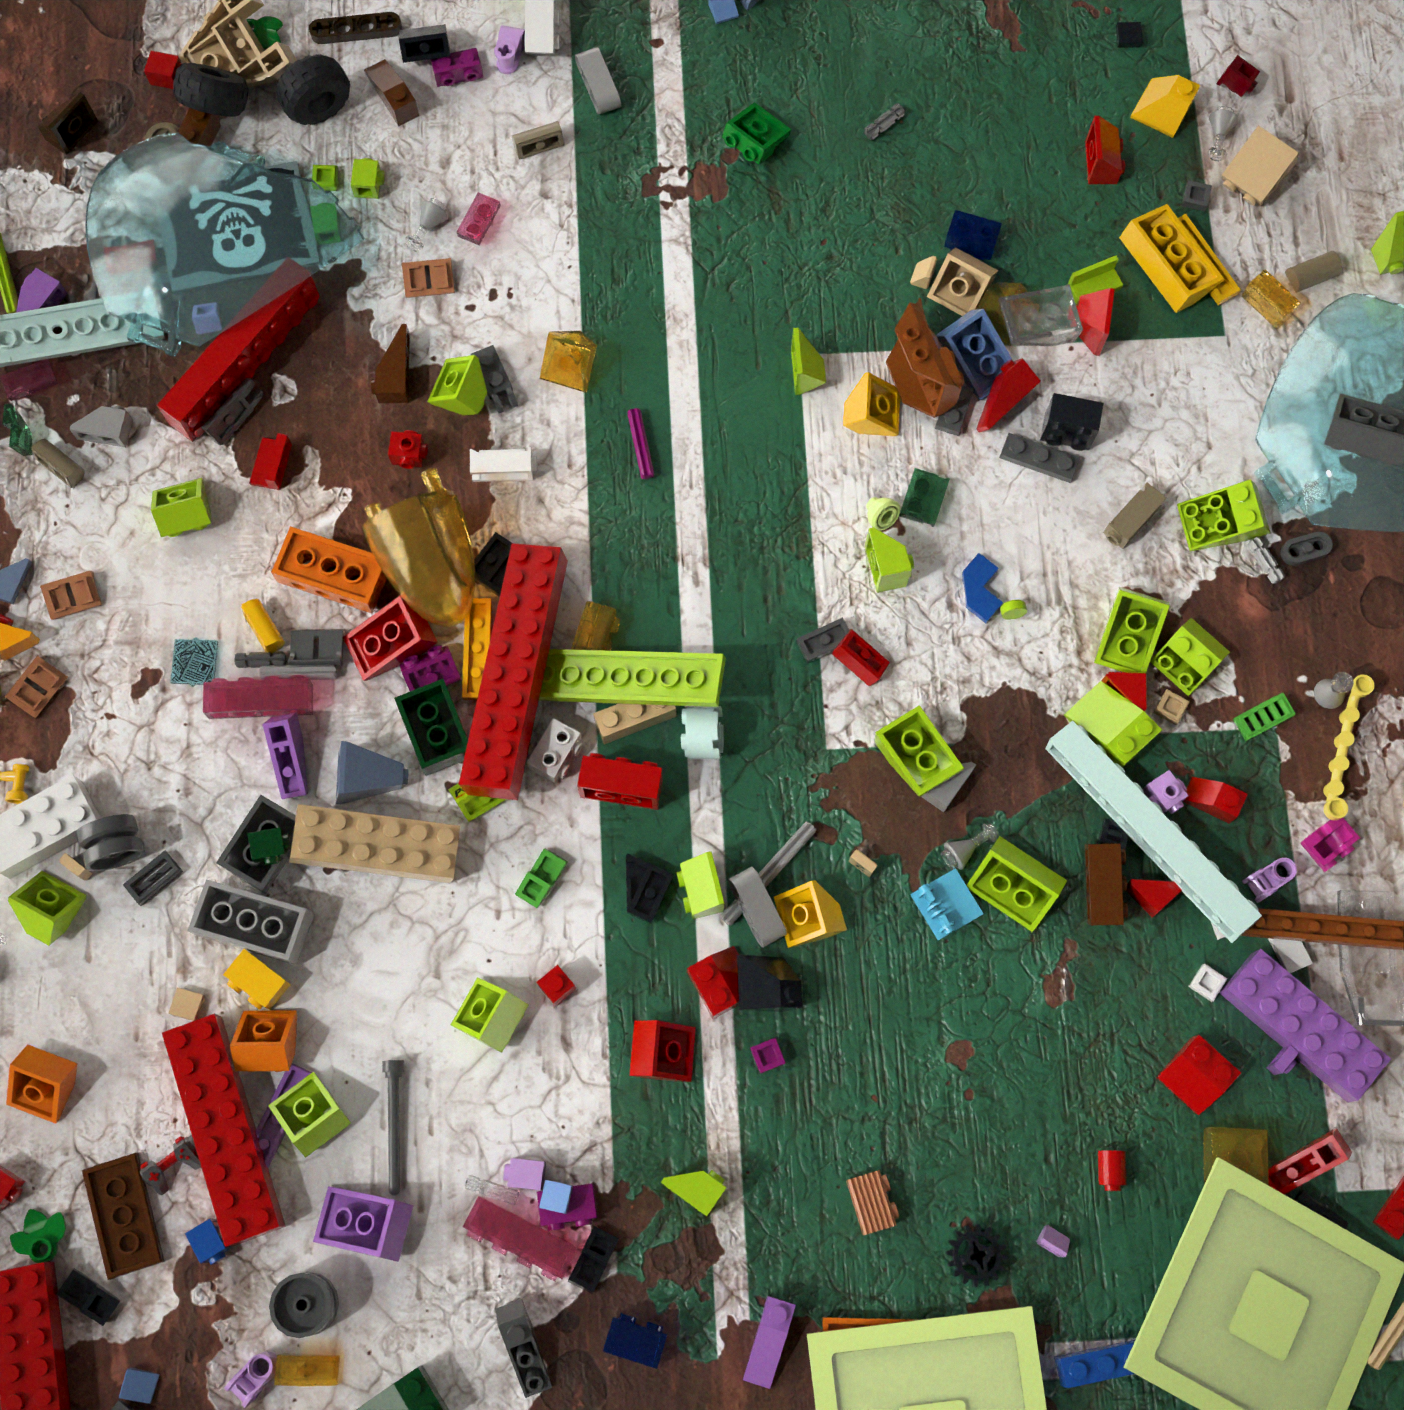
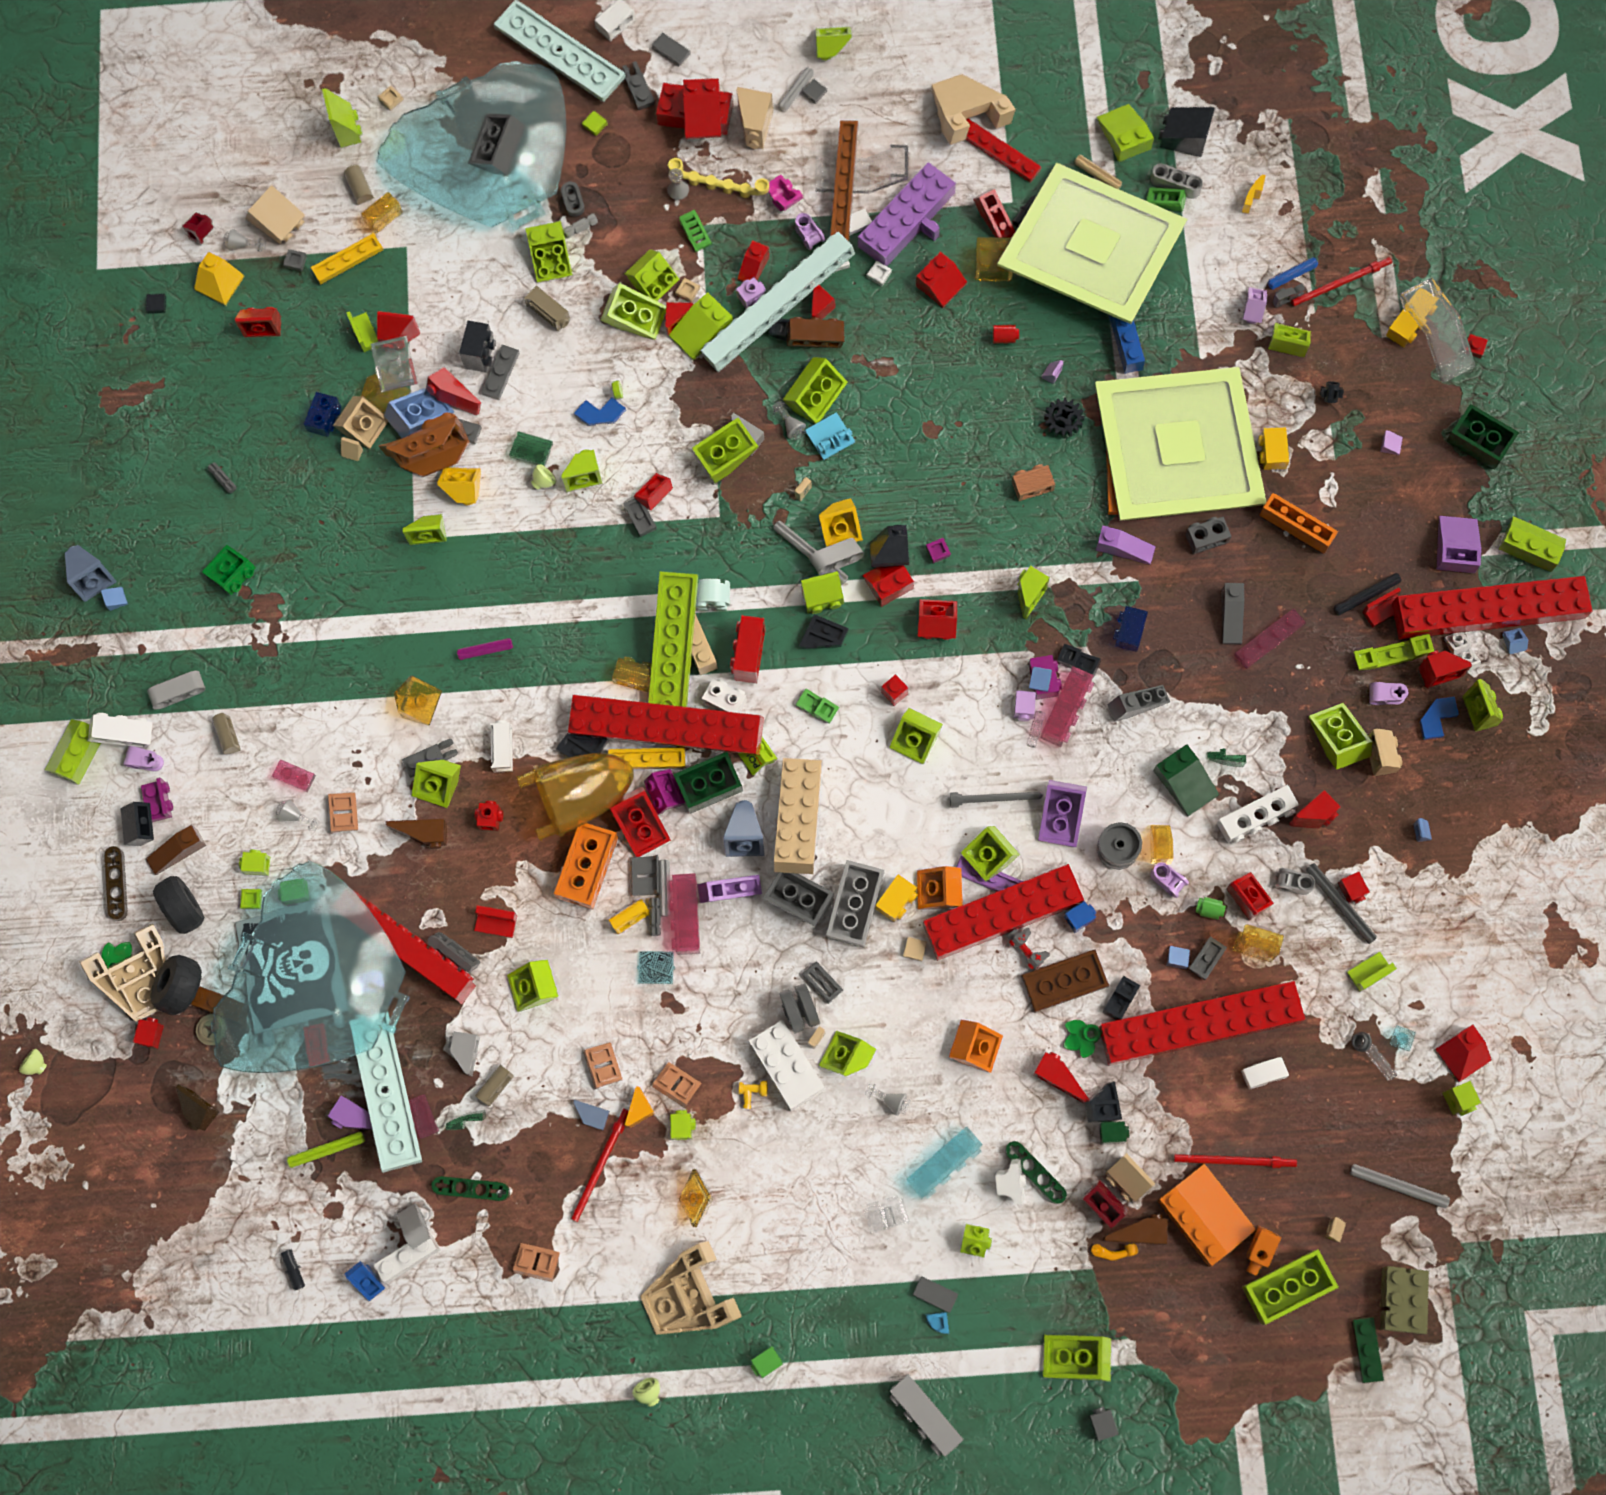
camera: 85 degrees left, 0 degrees up
dark green brick [247,827,291,865] -> none
yellow slope [1119,204,1224,313] -> none

